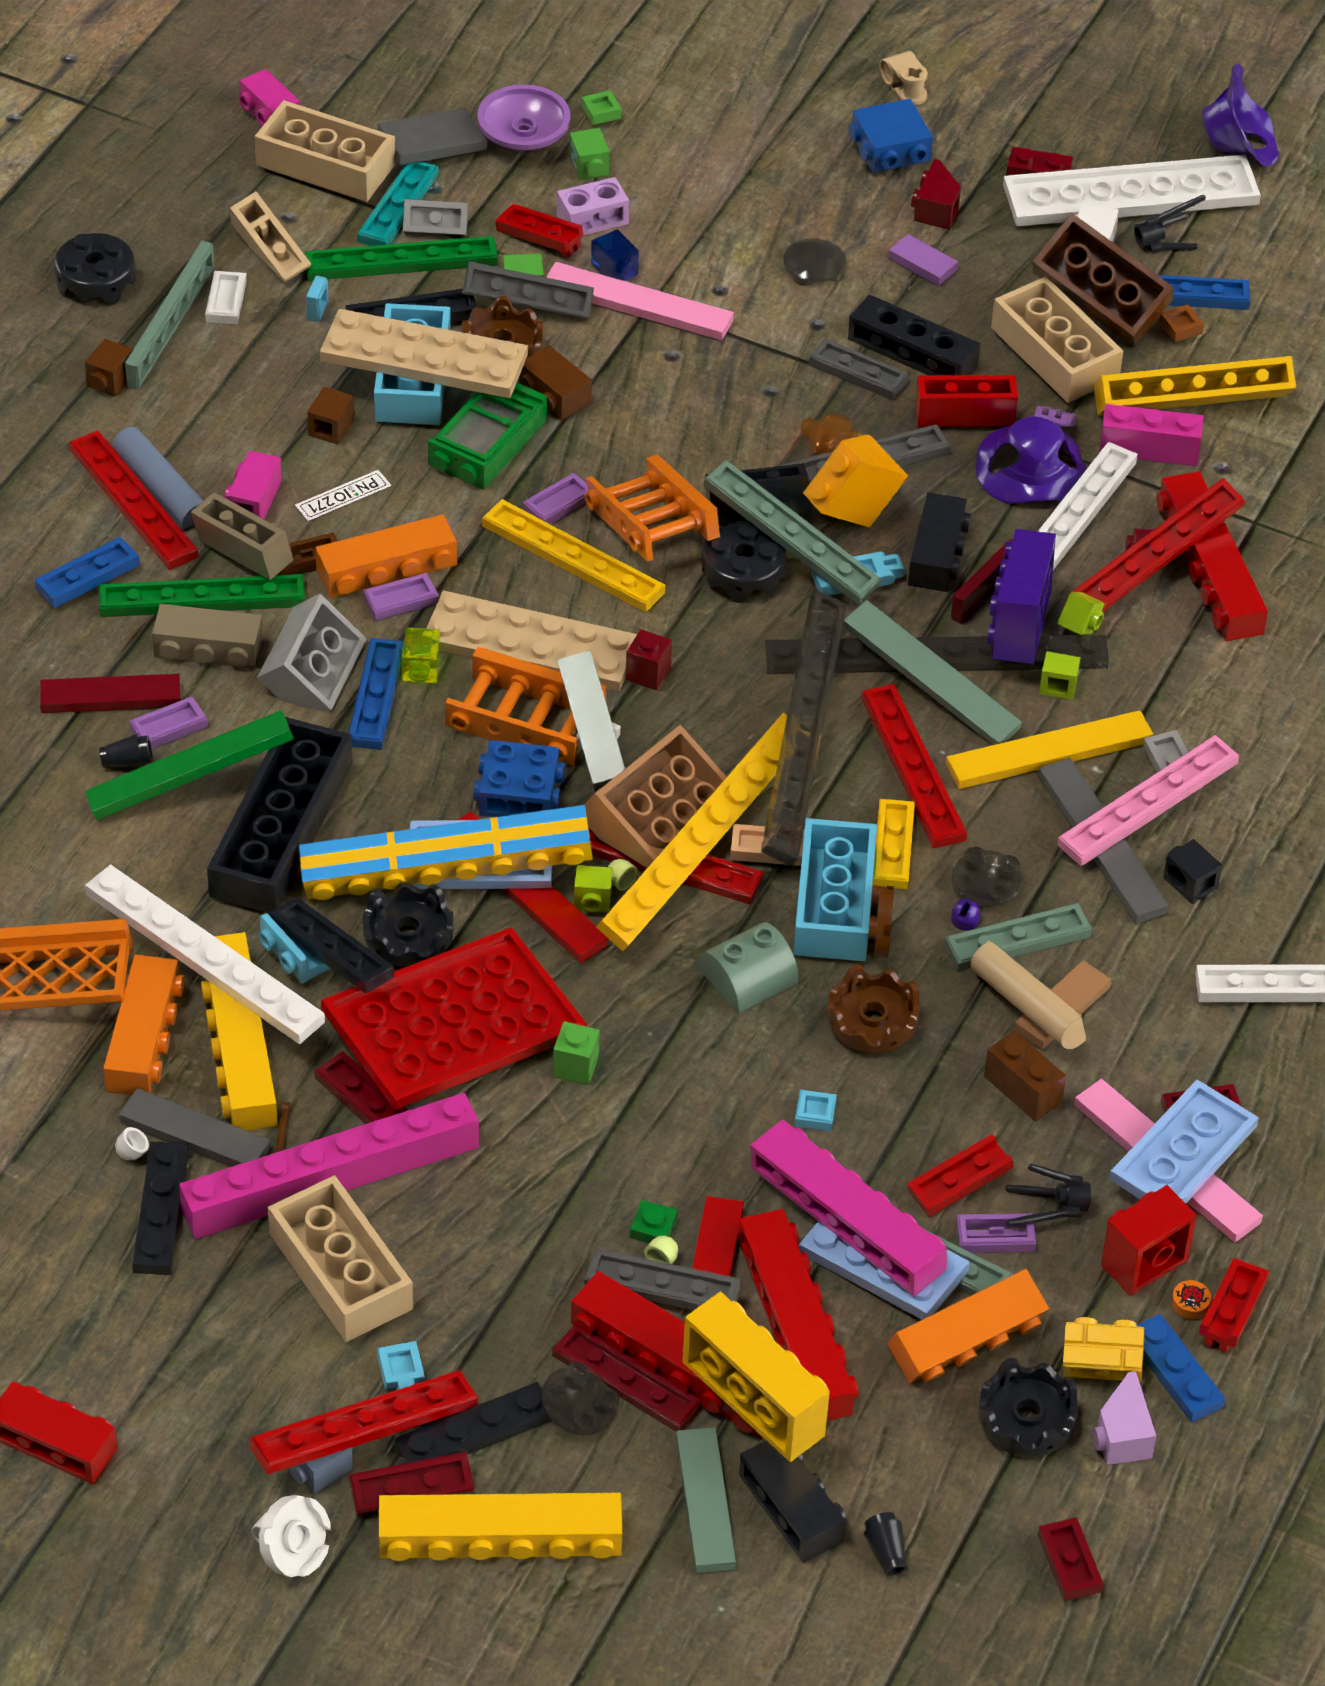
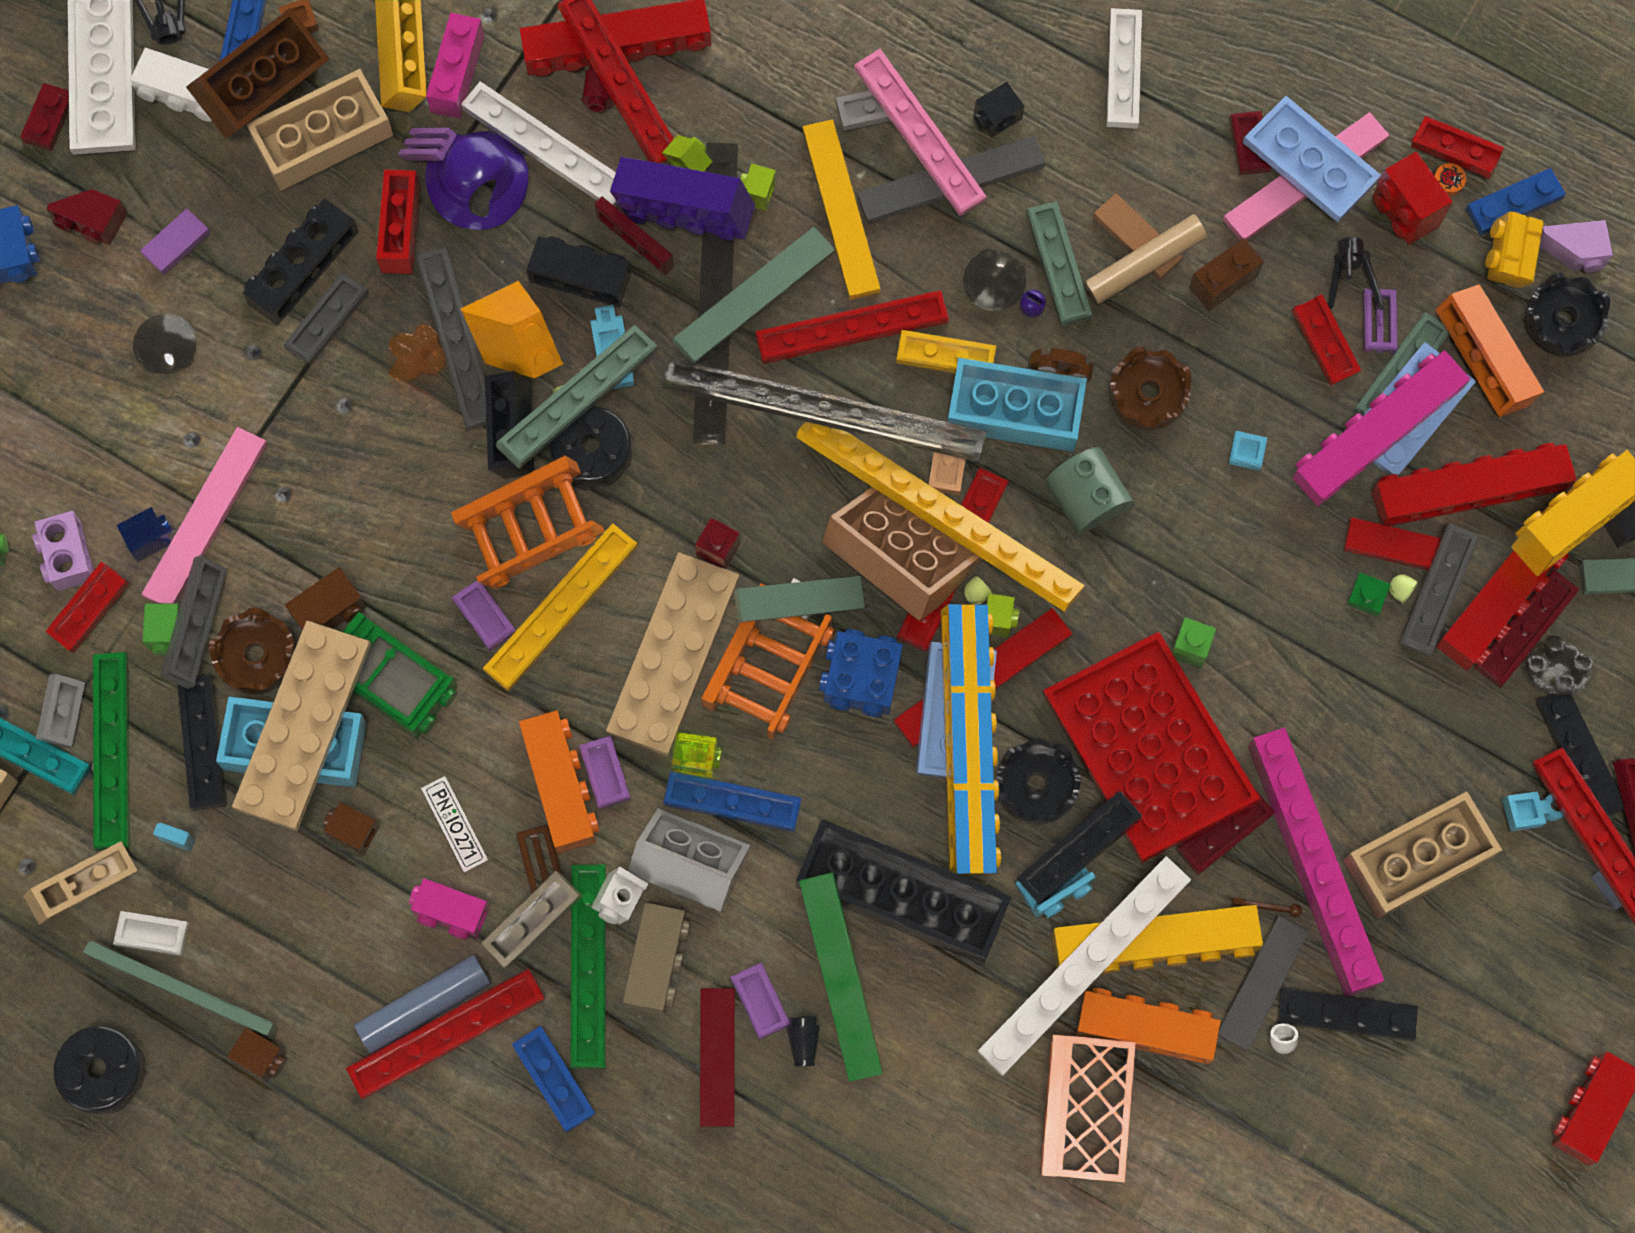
camera: 85 degrees left, 25 degrees up
none -> white brick [591,867,648,924]

